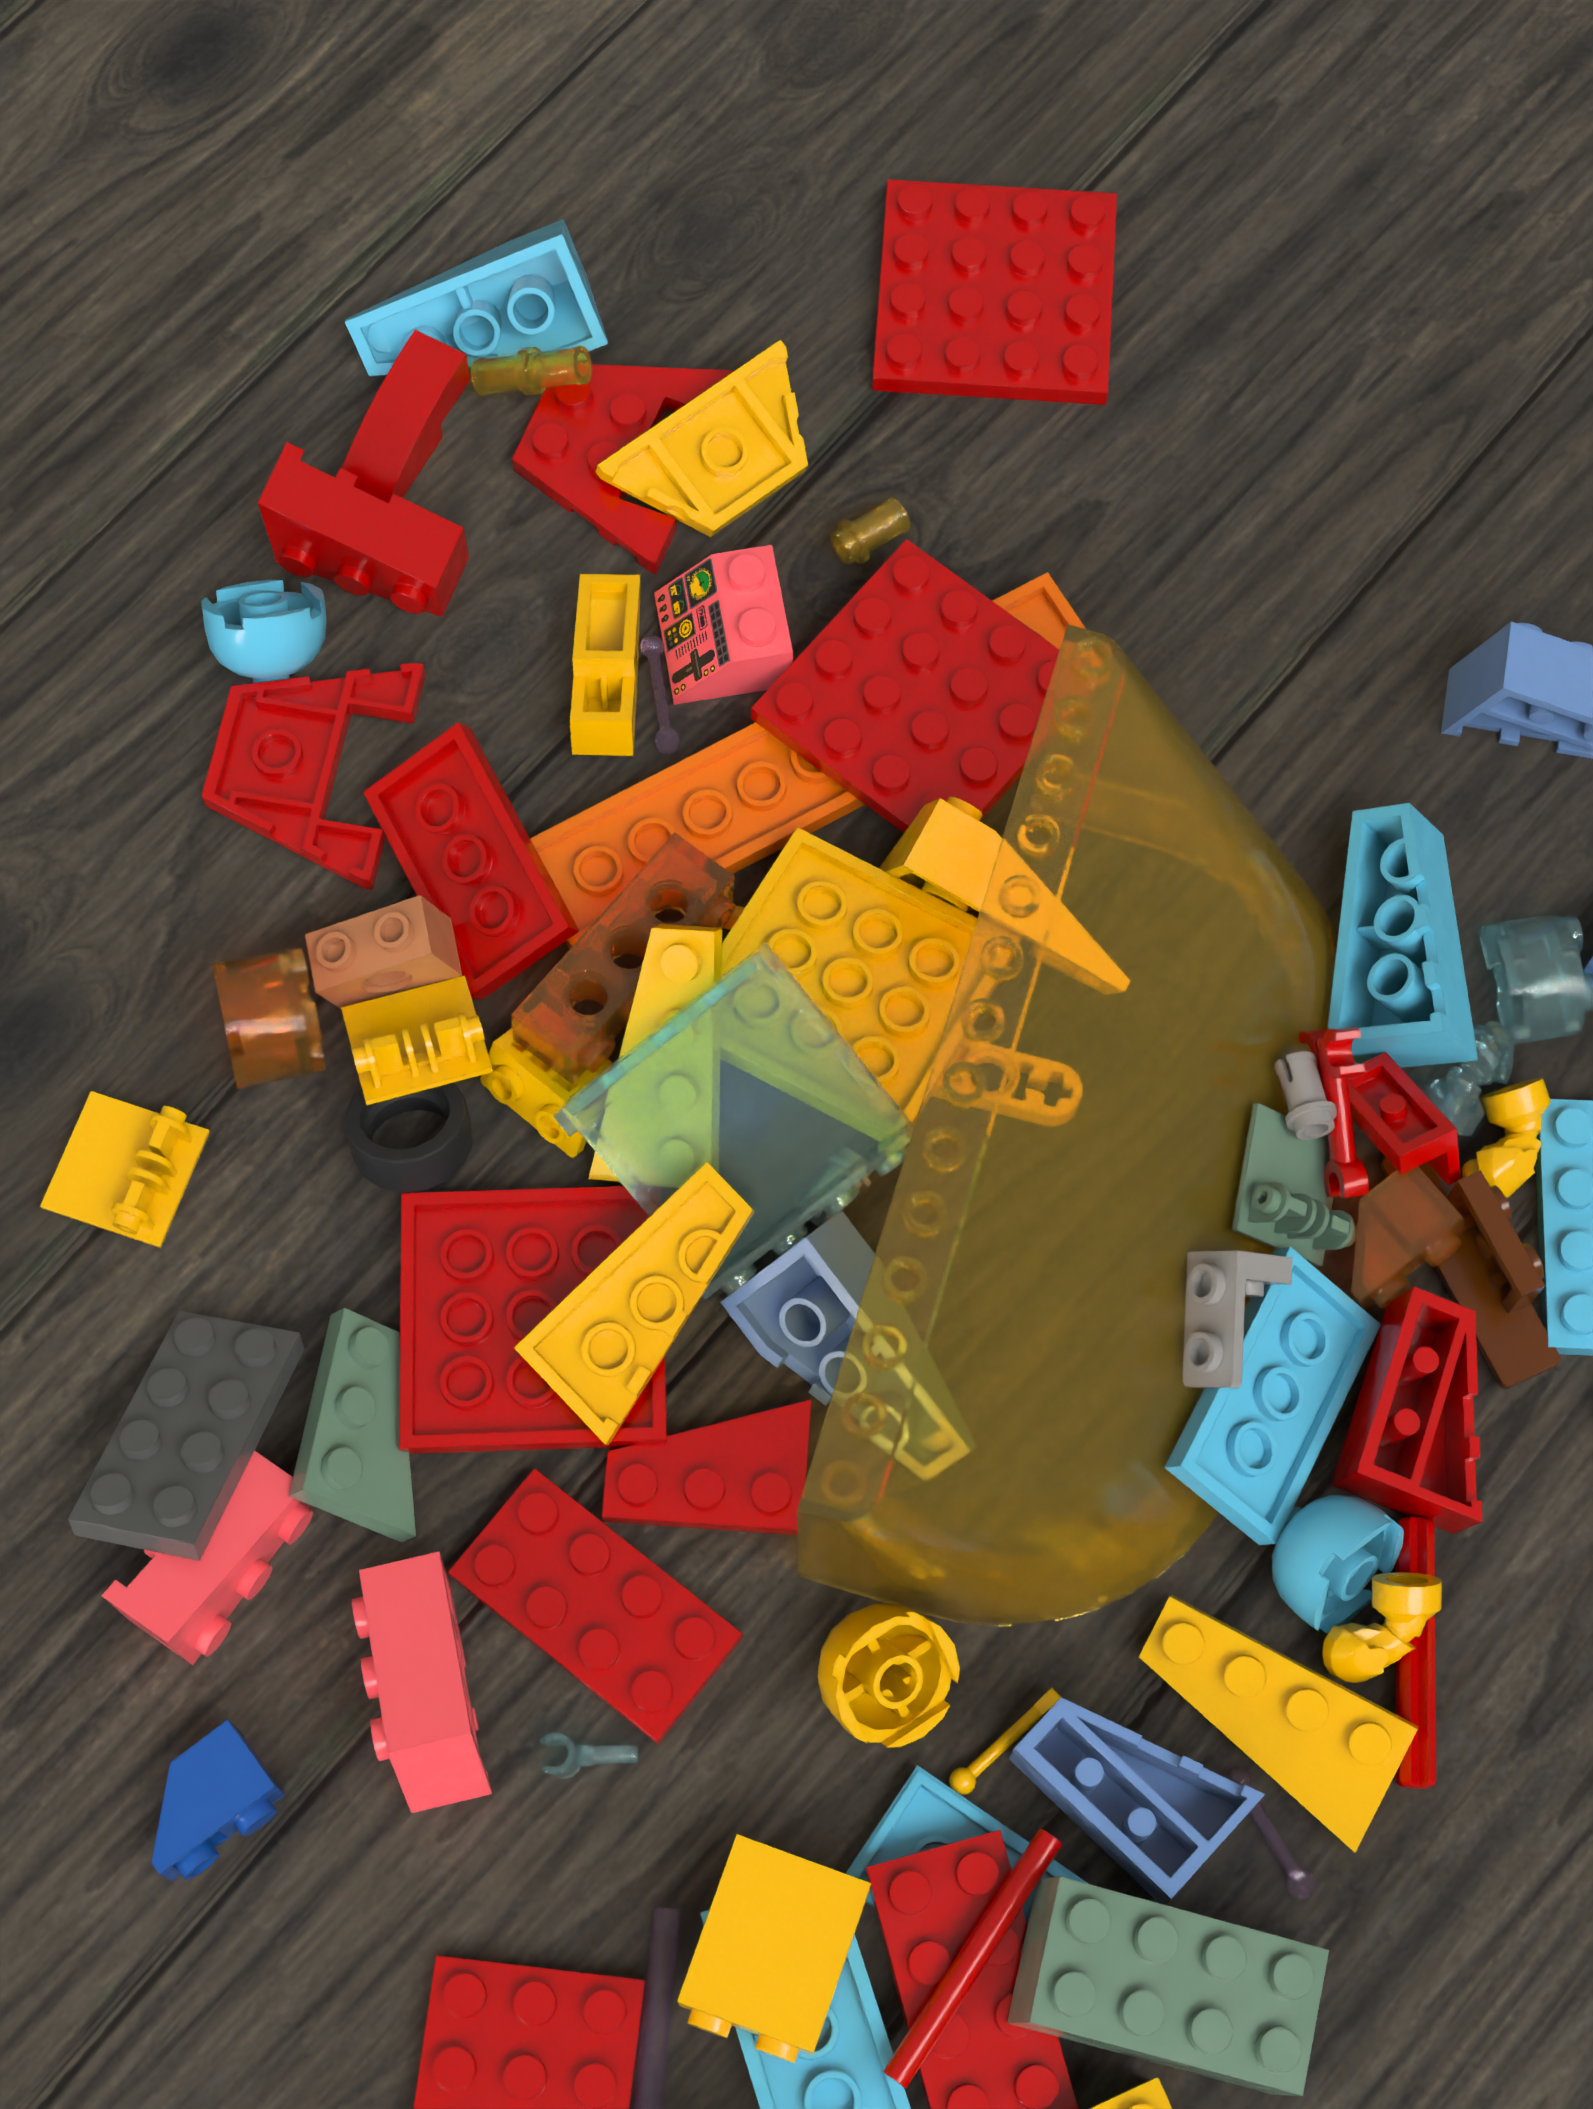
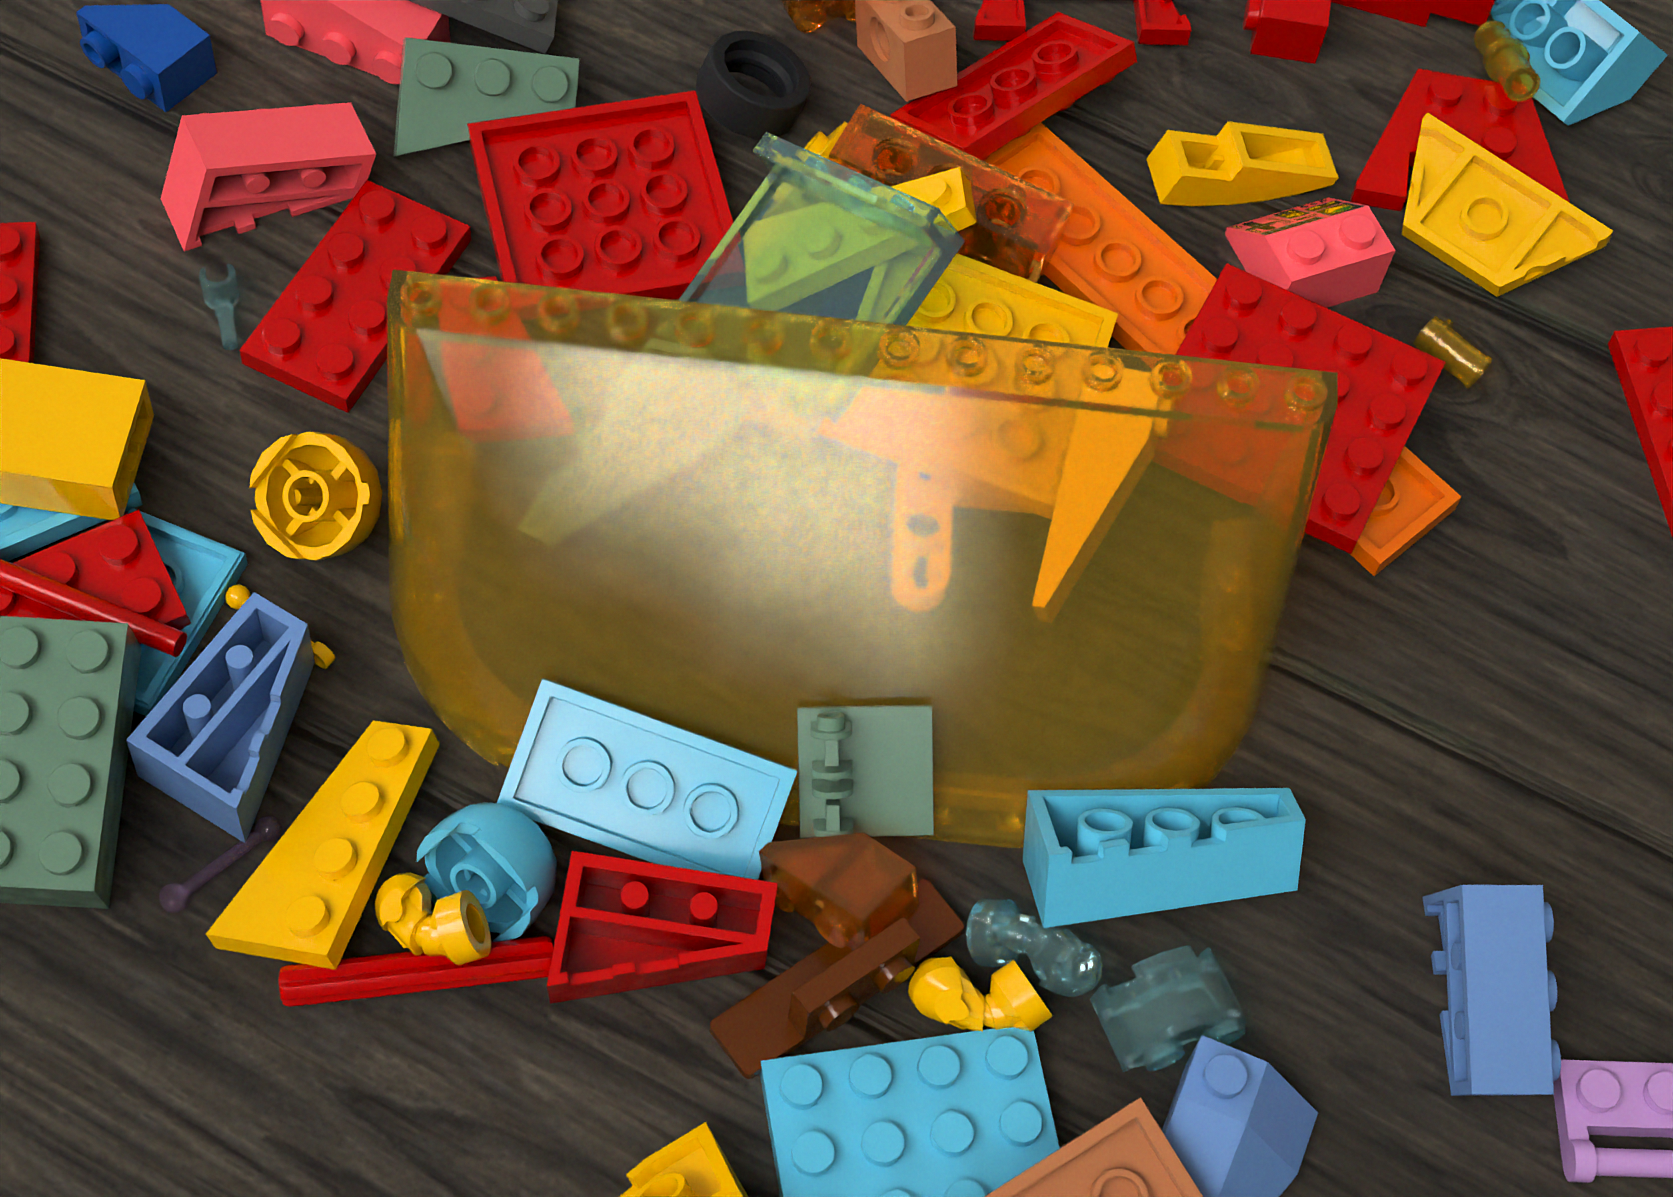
camera: 70 degrees right, 10 degrees down
yellow hinge [341,975,493,1105] -> none
yellow wing [514,1162,755,1445] -> none
hinge [640,635,679,755] -> none
light grey bracket [1183,1250,1293,1388] -> none
light grey pin [1274,1051,1337,1140] -> none
red bar [1298,1026,1369,1198] -> none
red panel [1347,1052,1461,1185] -> none

